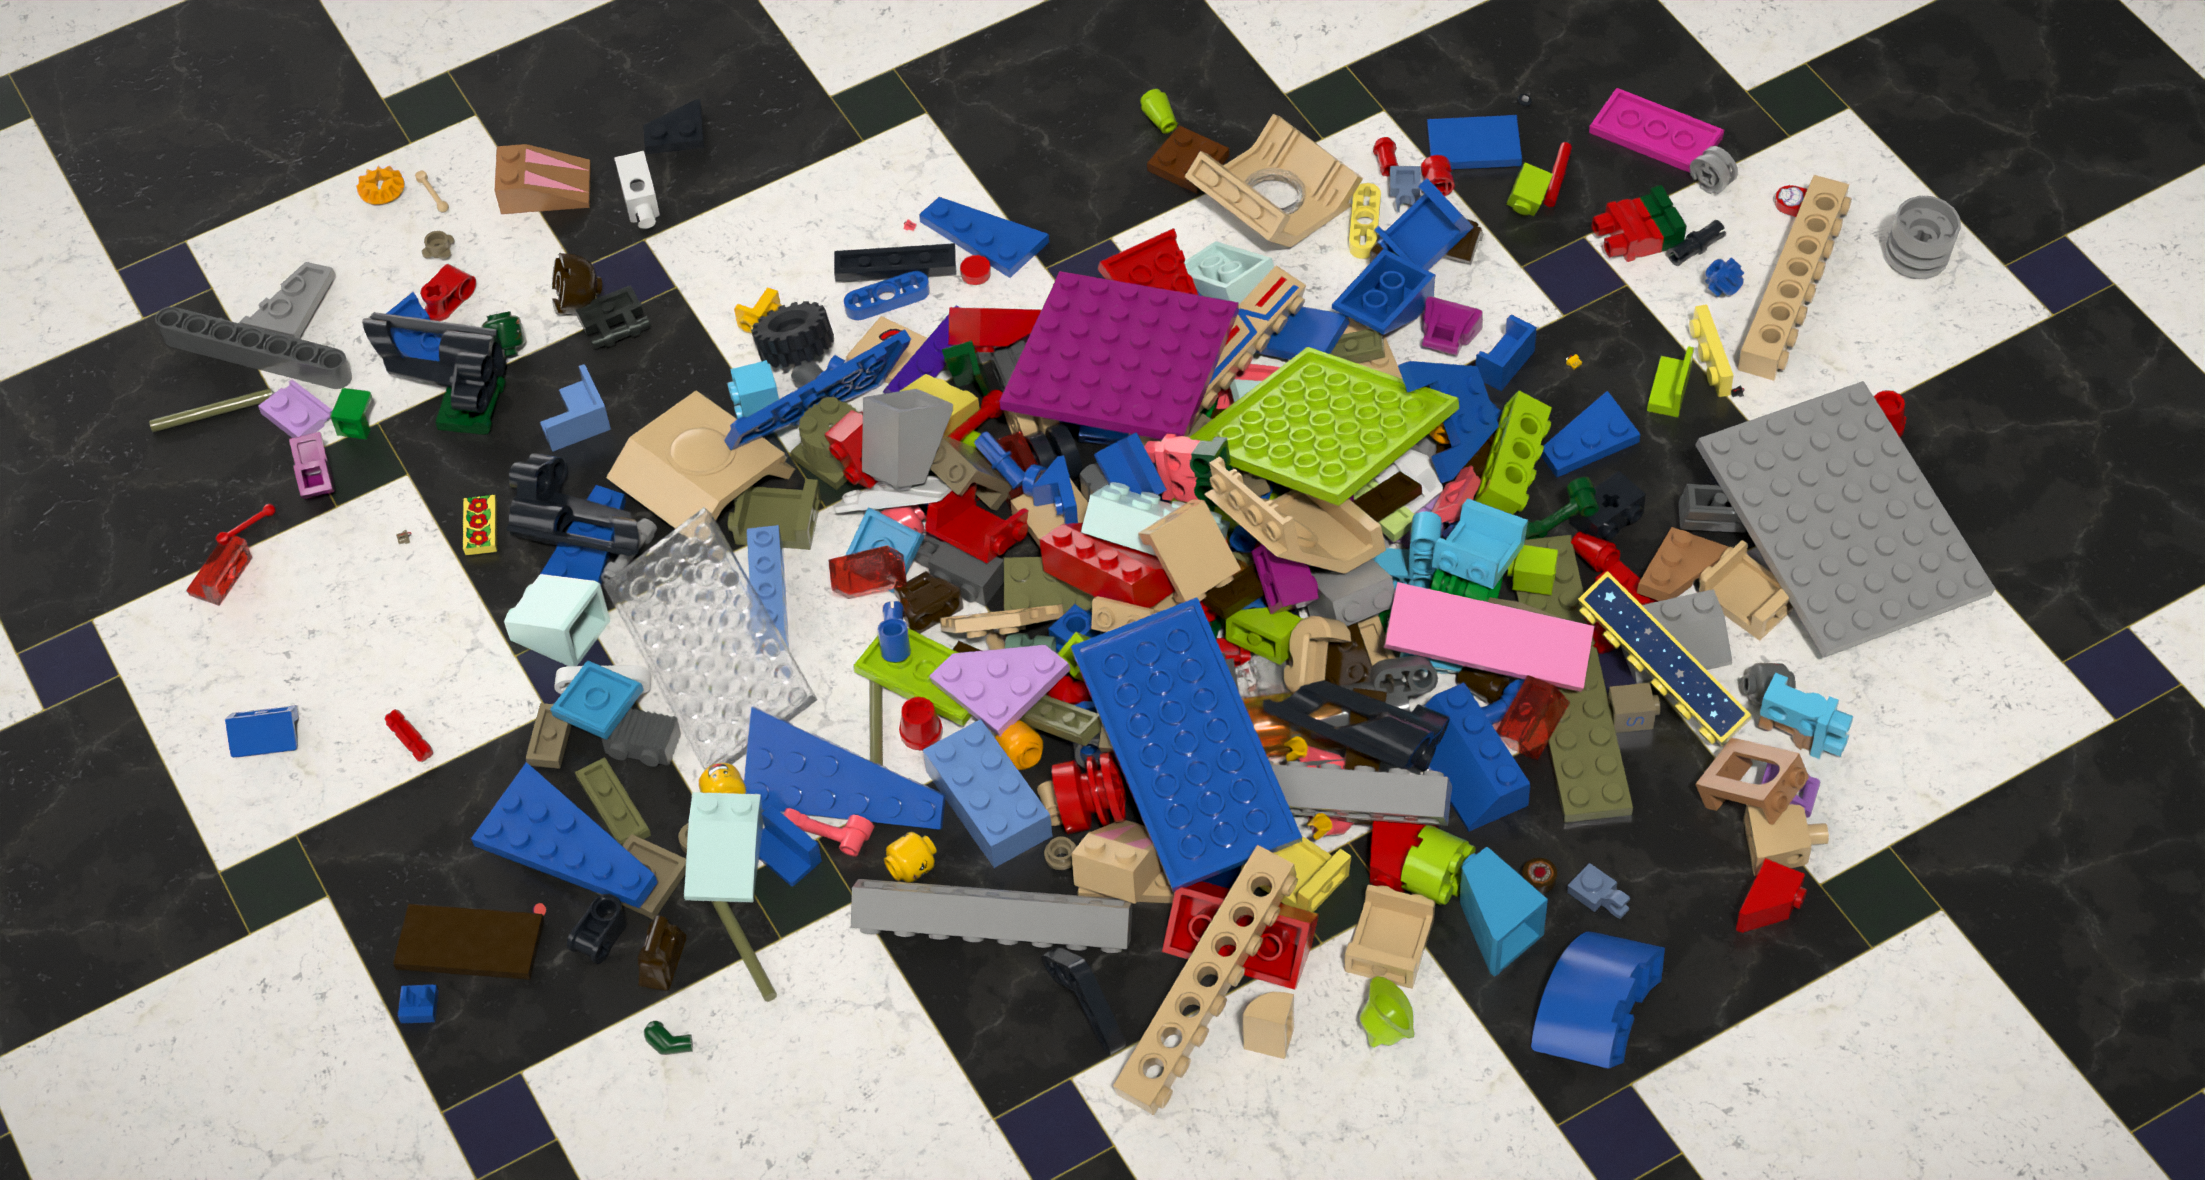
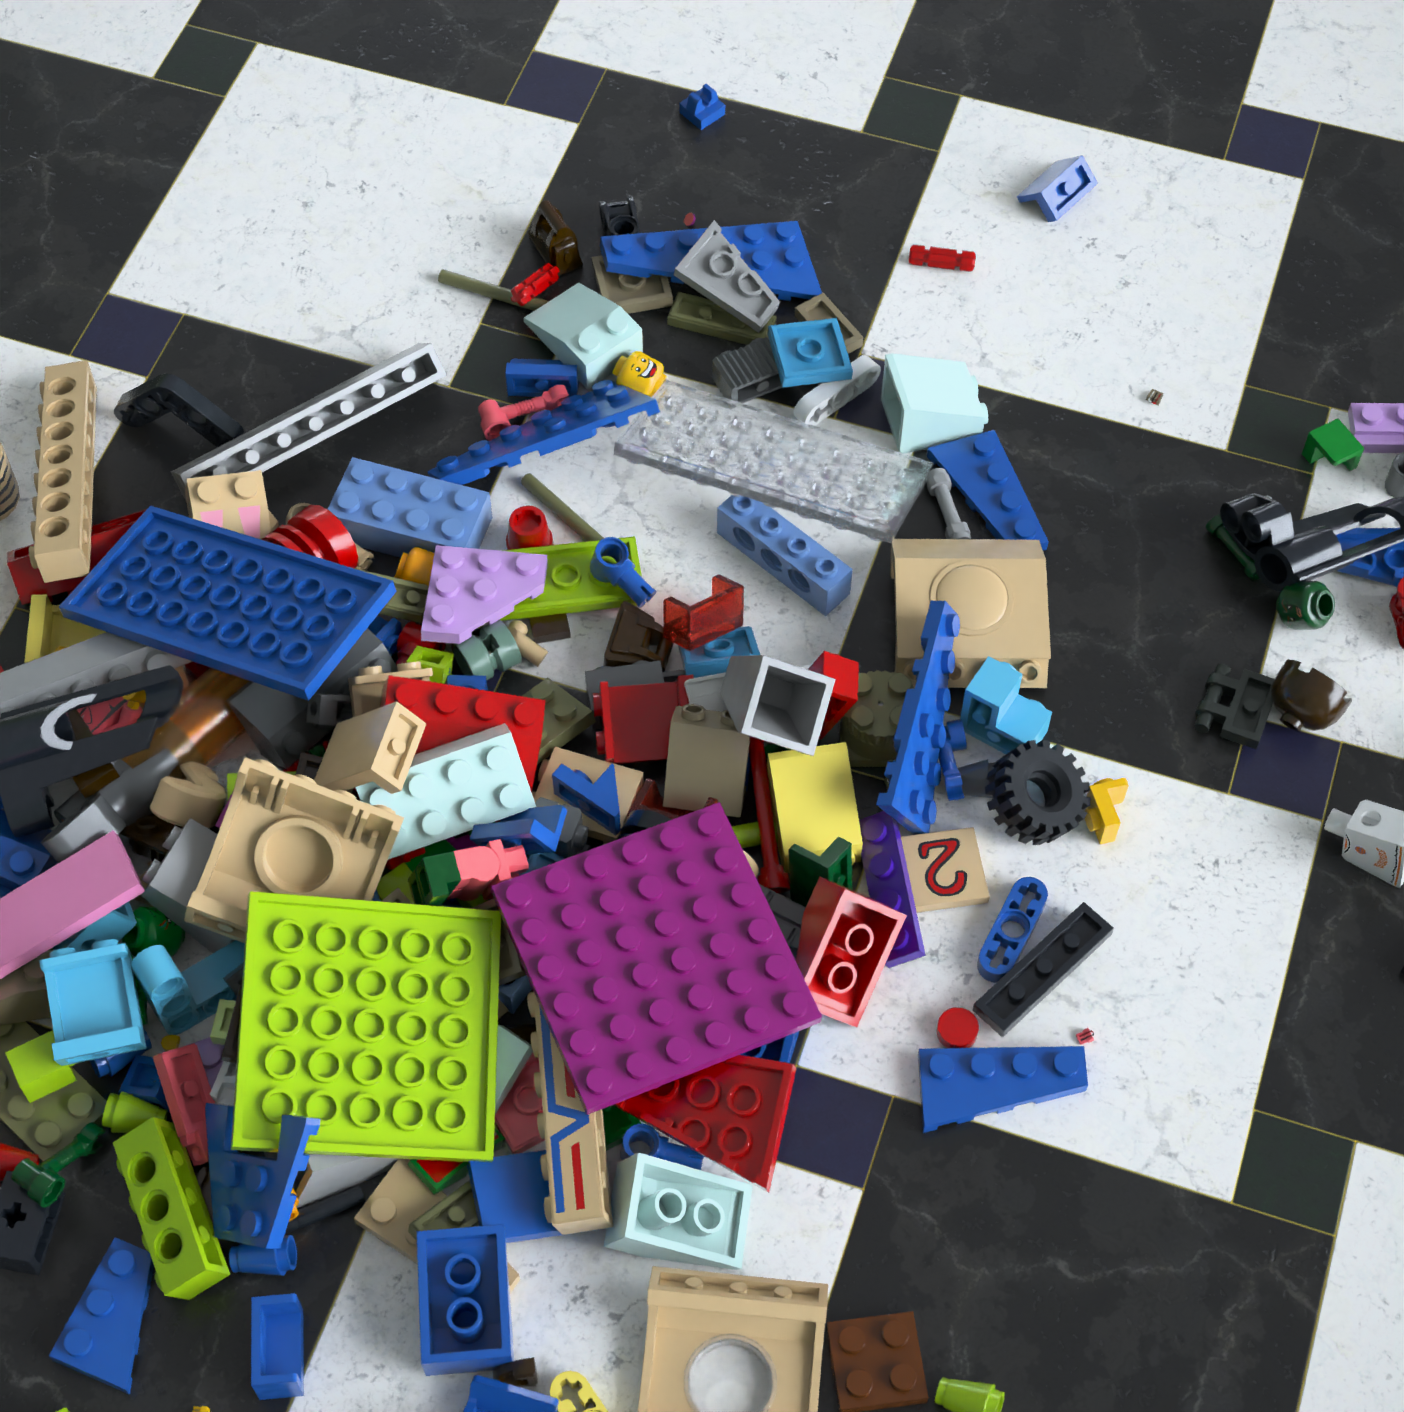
camera: 135 degrees right, 5 degrees up
clear red panel [186,535,253,606] -> none
red hinge [216,504,276,546] -> none
brick [289,432,335,499] -> none
dark brown tile [393,904,544,980] -> none
tile [463,495,497,555] -> none
black panel [507,453,639,556] -> none
medium blue panel [540,364,611,452] -> none
dark green arm [644,1020,693,1055] -> none
olive panel [728,479,821,550] -> none
yellow head [884,832,937,883] -> none
tan wing [940,604,1064,638] -> none
blue axle [974,431,1025,490] -> none
blue tile [1022,464,1047,497] -> none
magenta piece [1422,296,1483,356] -> none
none -> red axle [510,263,560,306]
none -> light grey wing [674,220,780,333]

